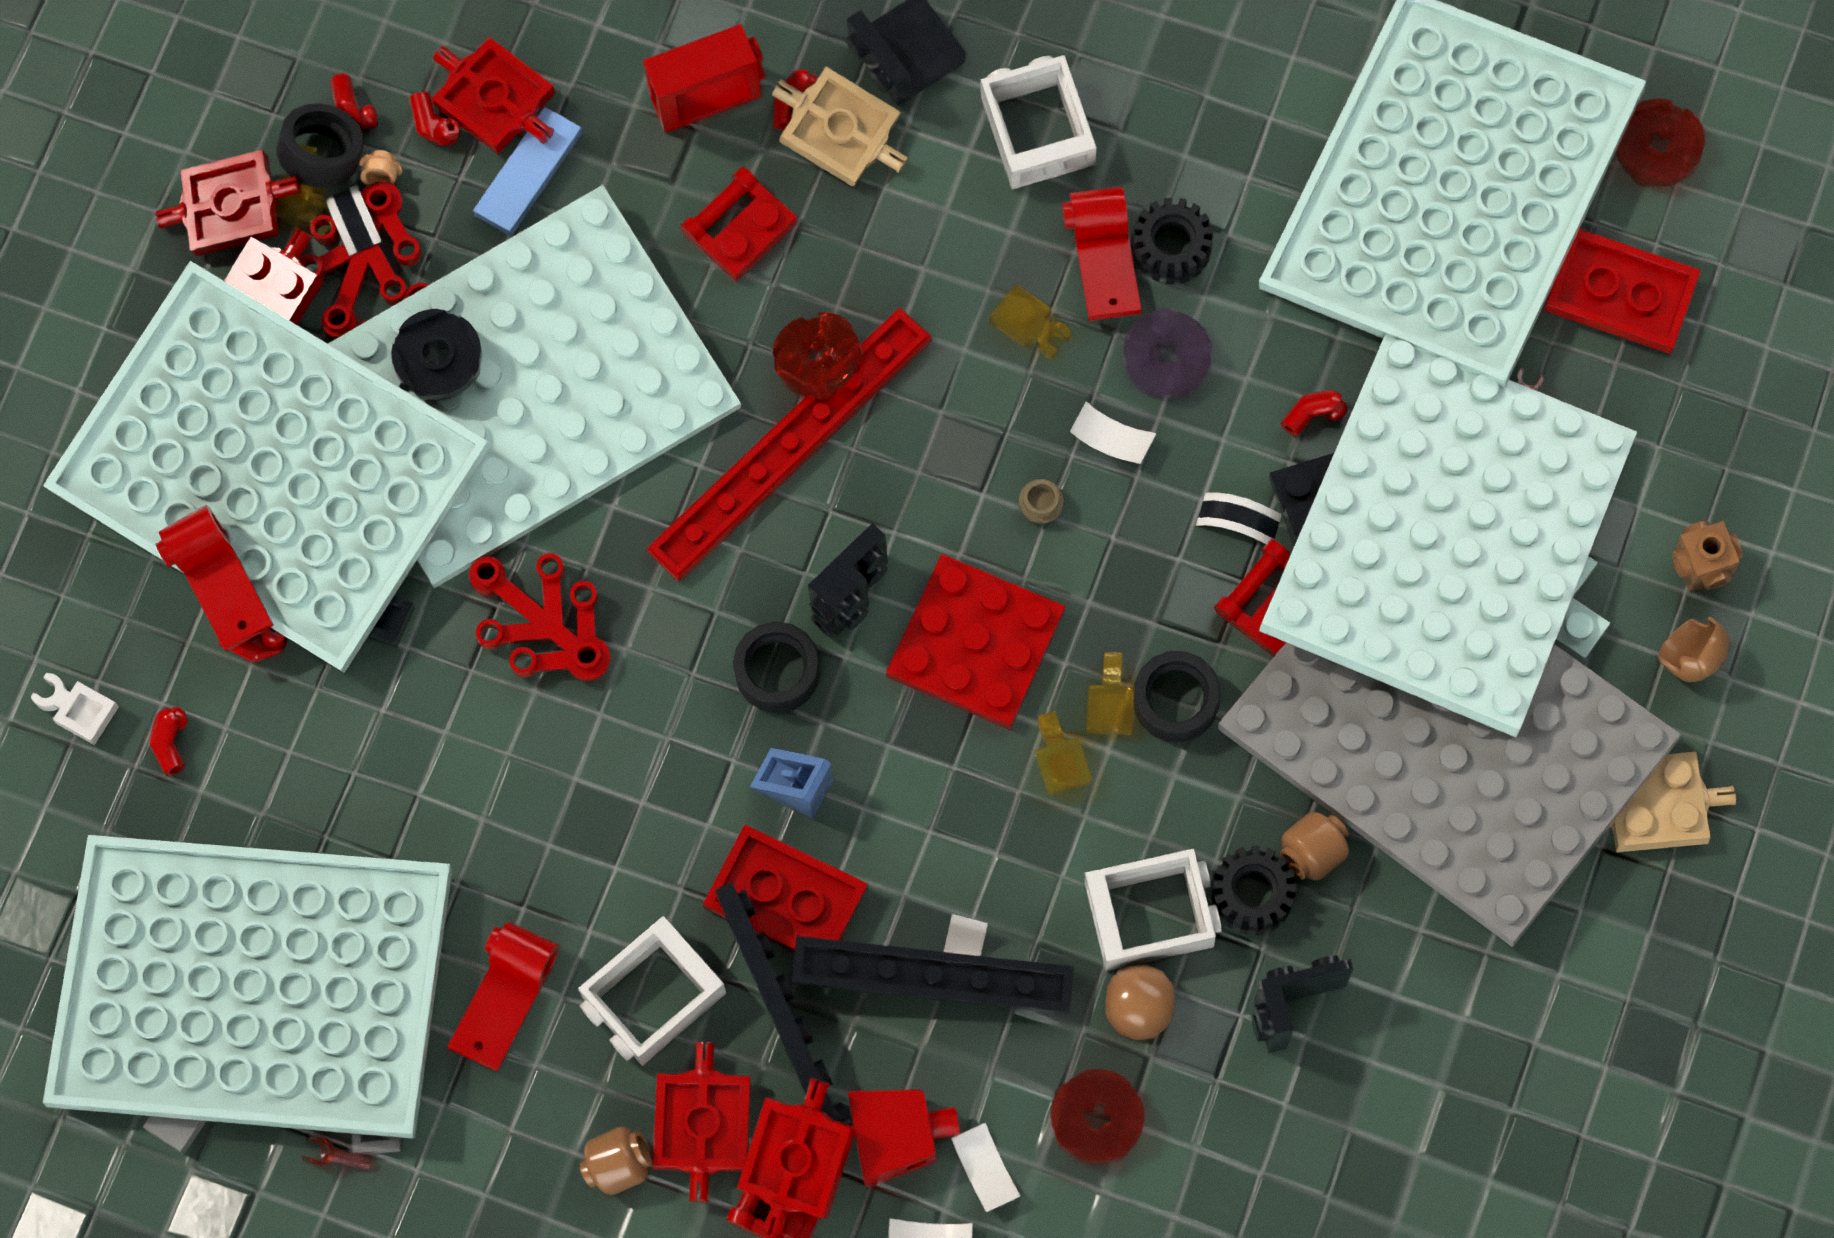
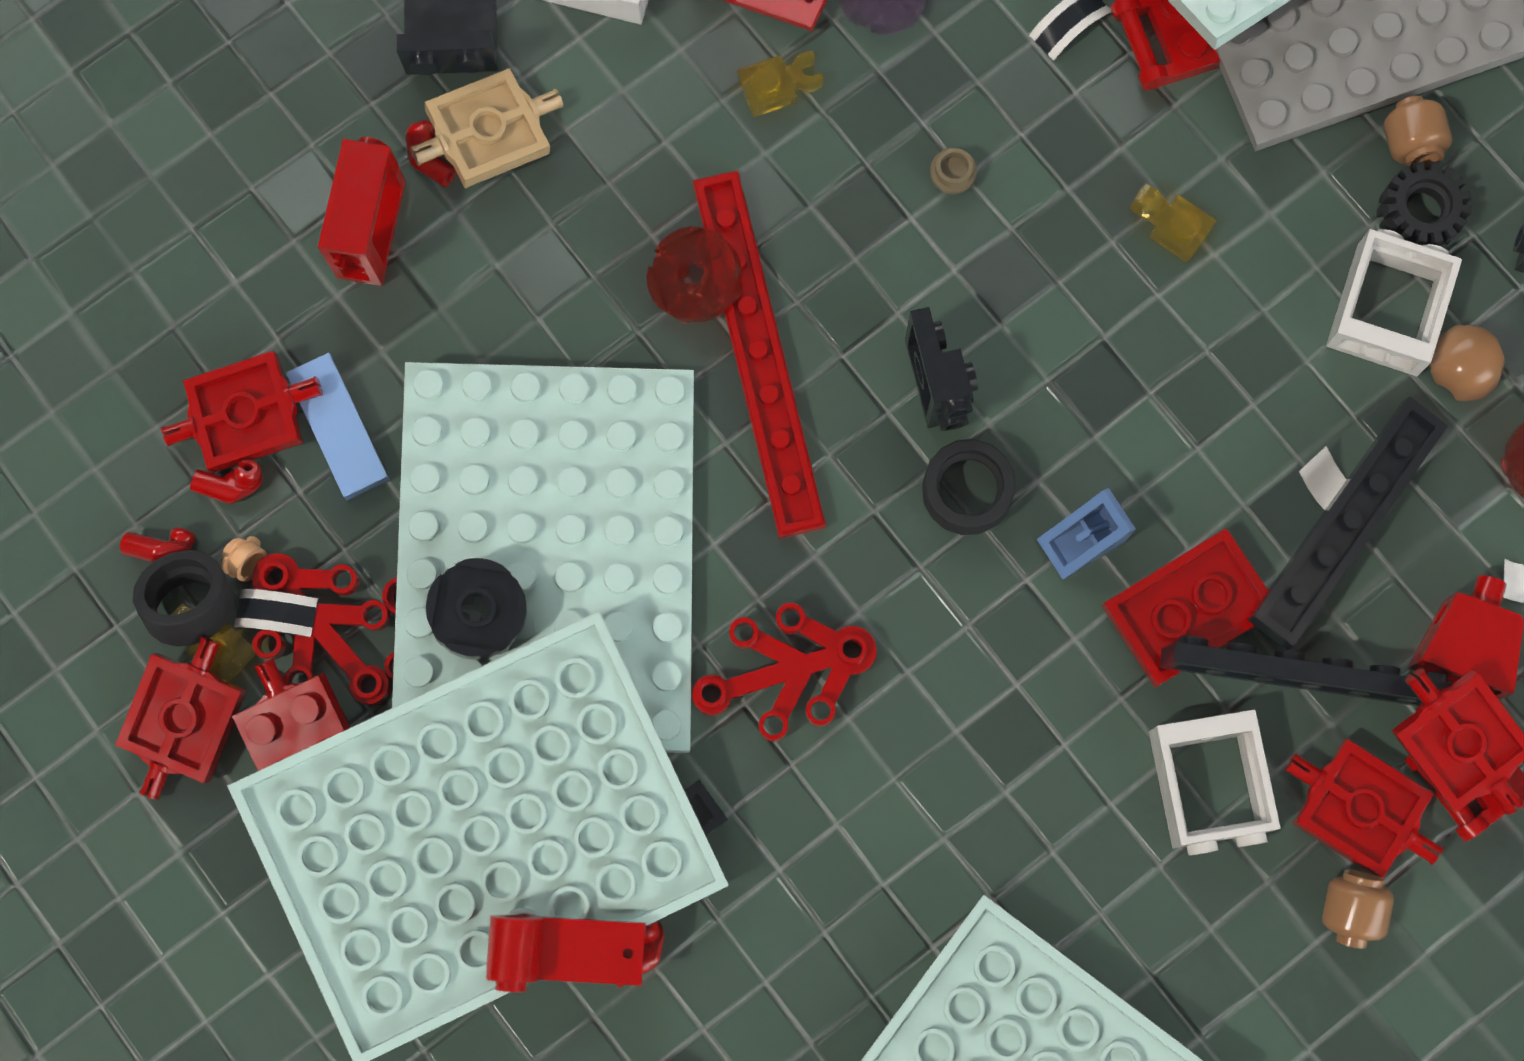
camera: 60 degrees left, 5 degrees up
red door [447,922,560,1072] -> none
red plate [679,167,798,282] -> none
red plate [886,554,1066,730] -> none
clear yellow plate [1034,711,1093,797] -> none
white sticker [1070,402,1156,464] -> none
black tyre [1134,651,1220,742] -> none

